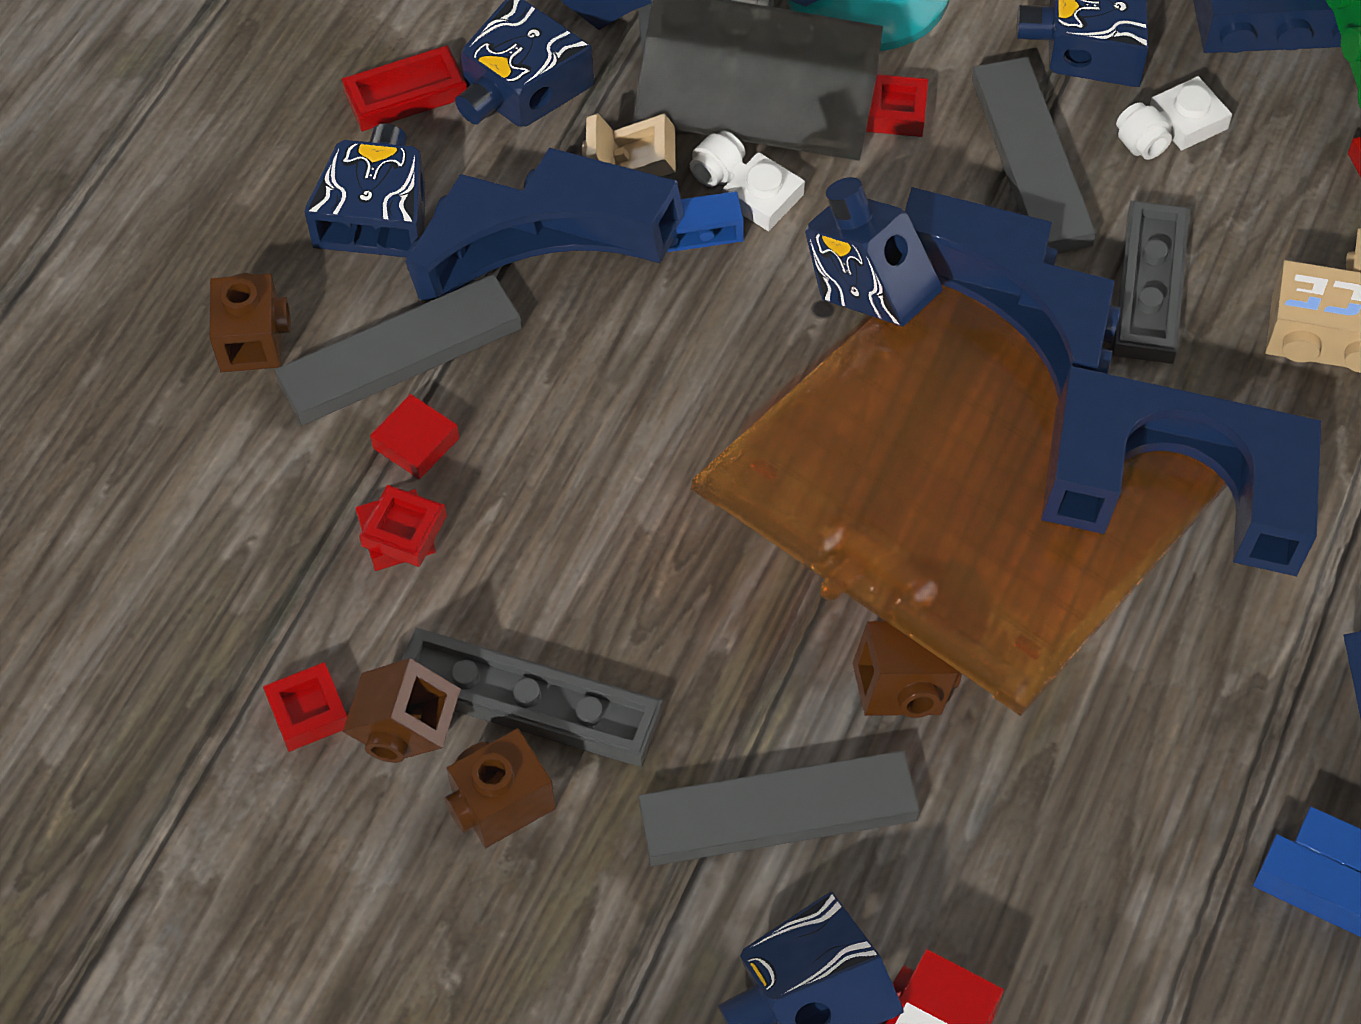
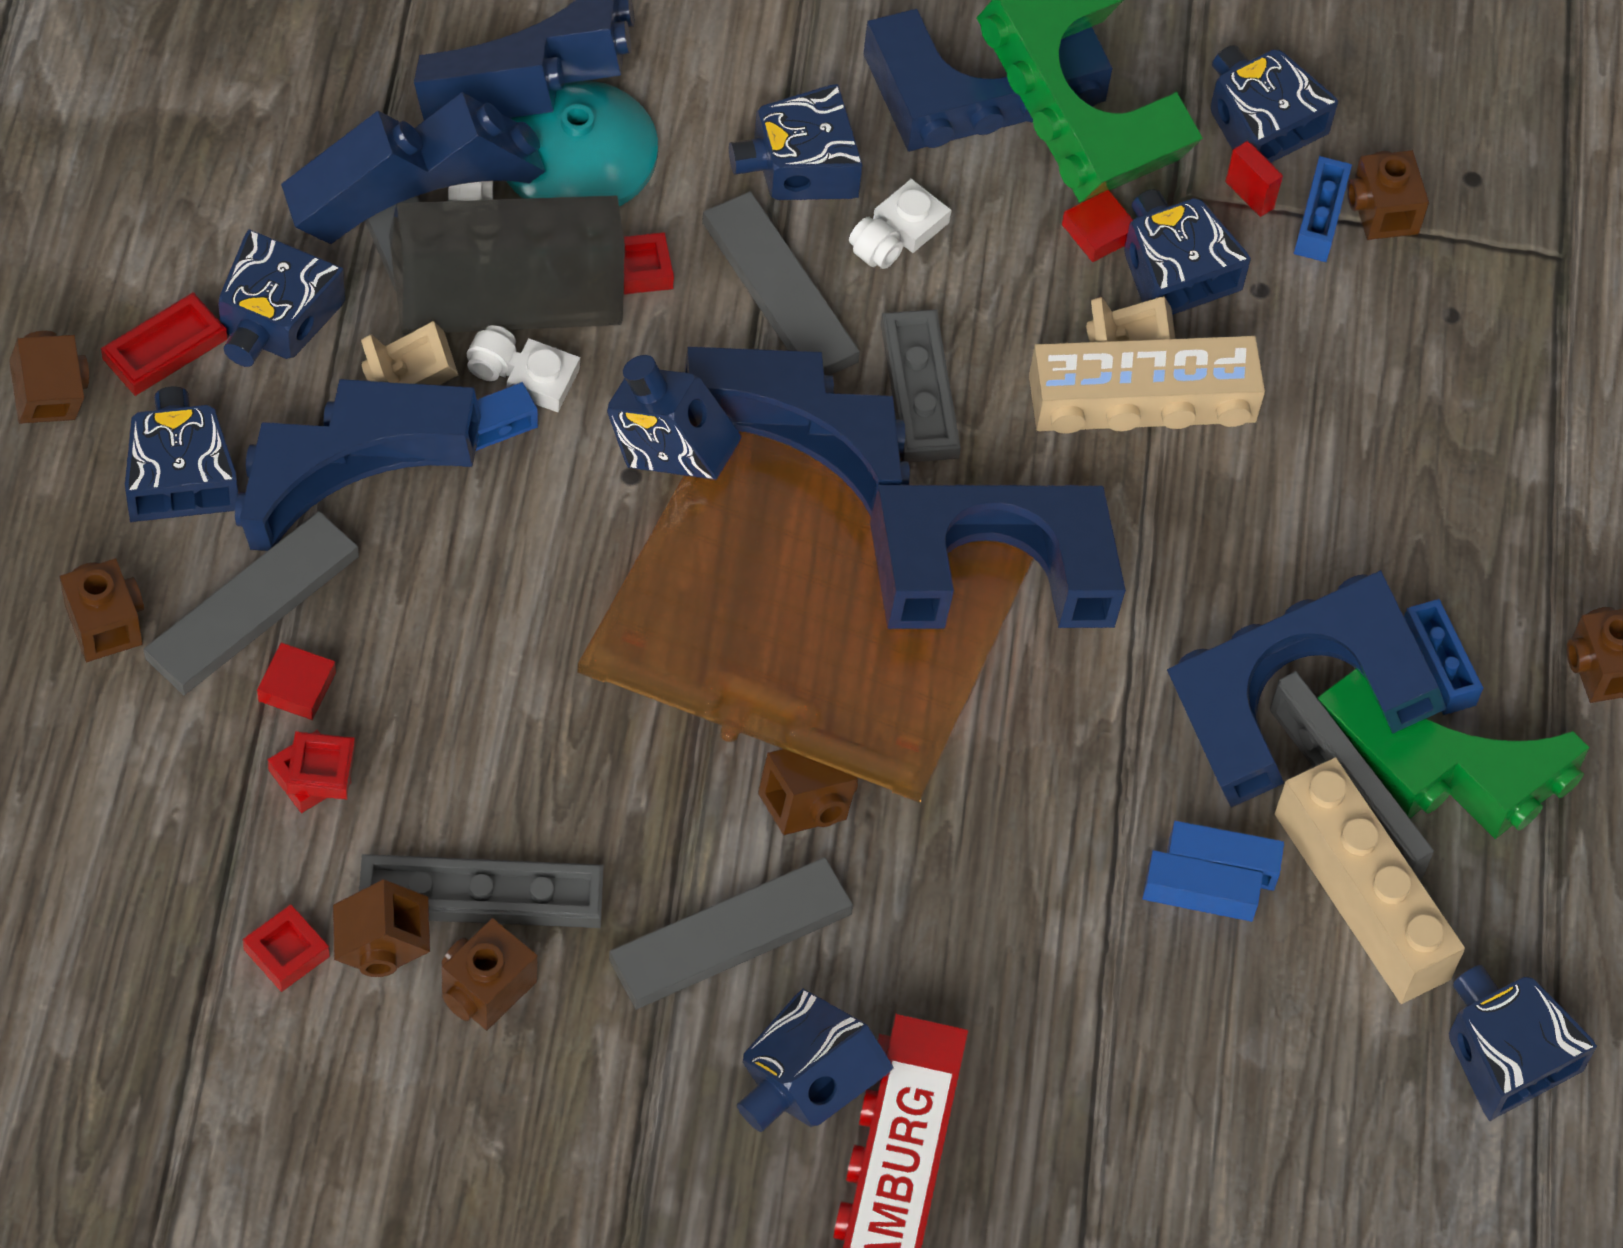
camera: 25 degrees left, 0 degrees up
none -> reddish brown brick [9,331,89,424]

